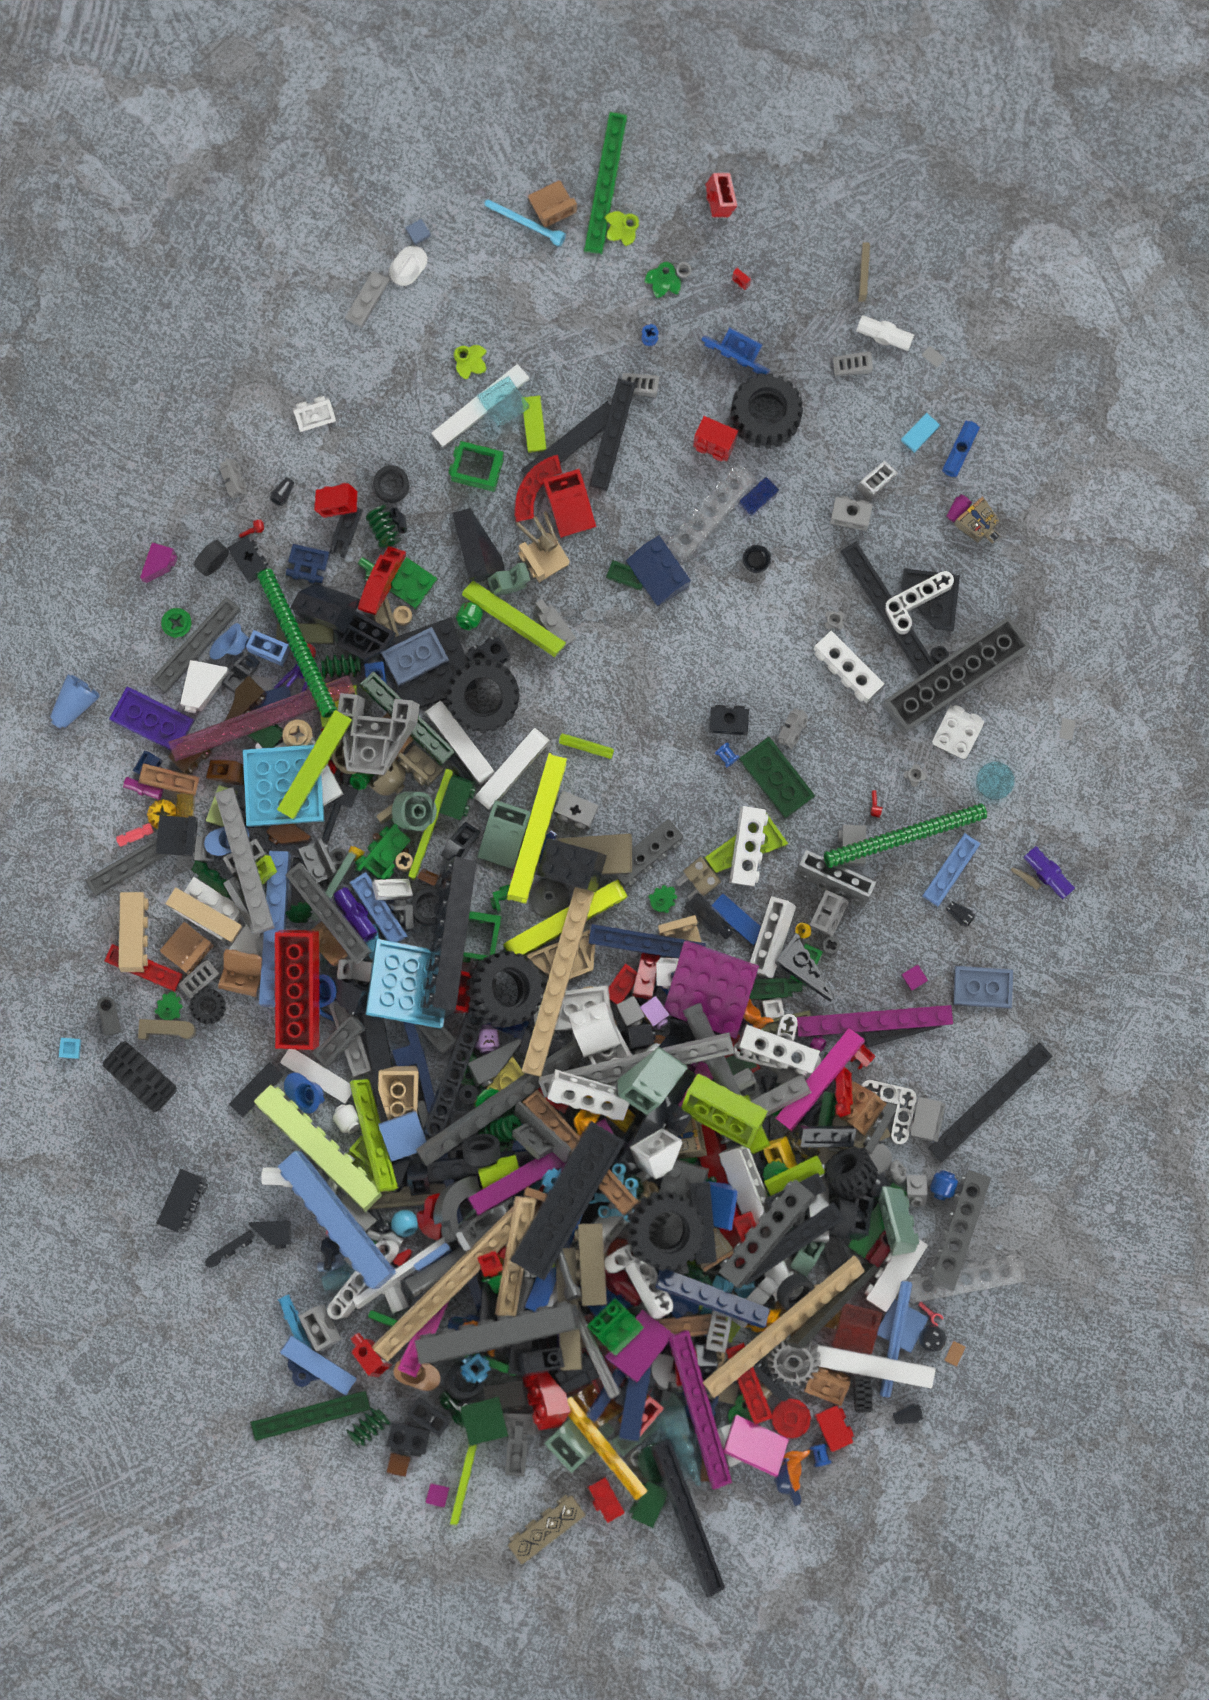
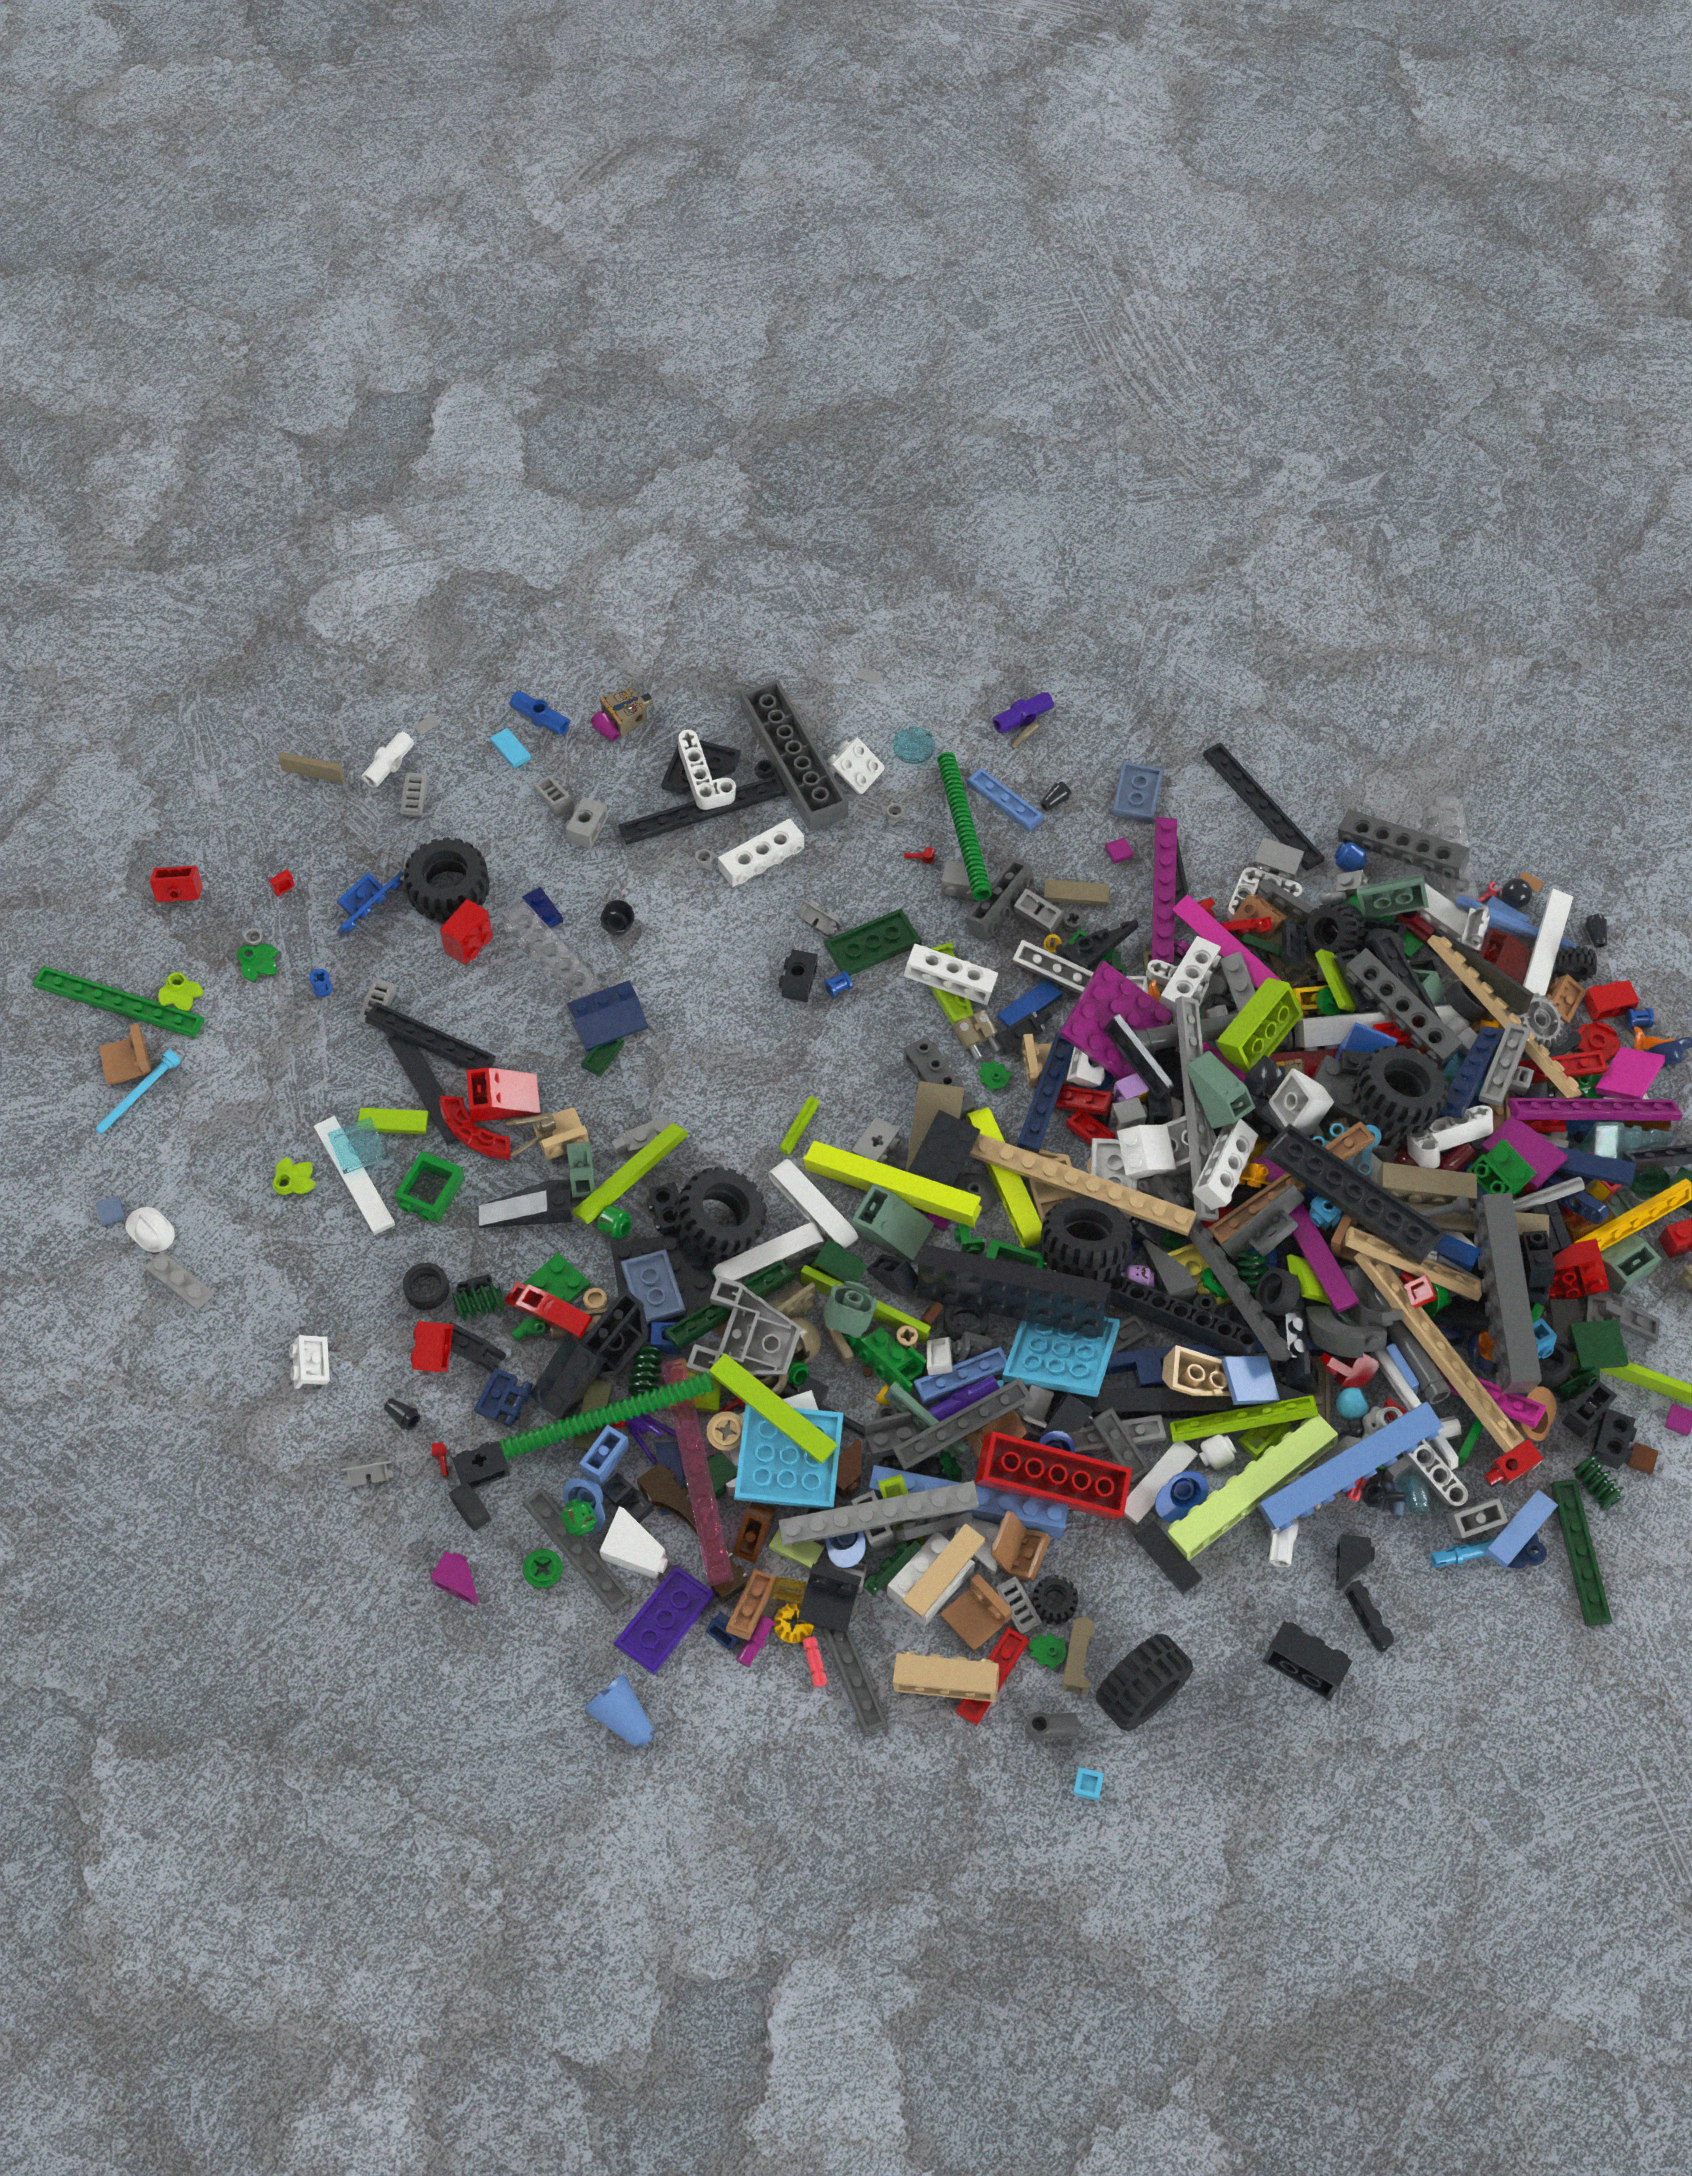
camera: 80 degrees left, 20 degrees down
none -> green head [560,1498,597,1537]
none -> dark tan tile [1044,879,1110,906]
none -> black plate [1103,1014,1175,1101]
none -> light grey hinge [1460,905,1490,952]
none -> light grey plate [1479,1022,1531,1107]

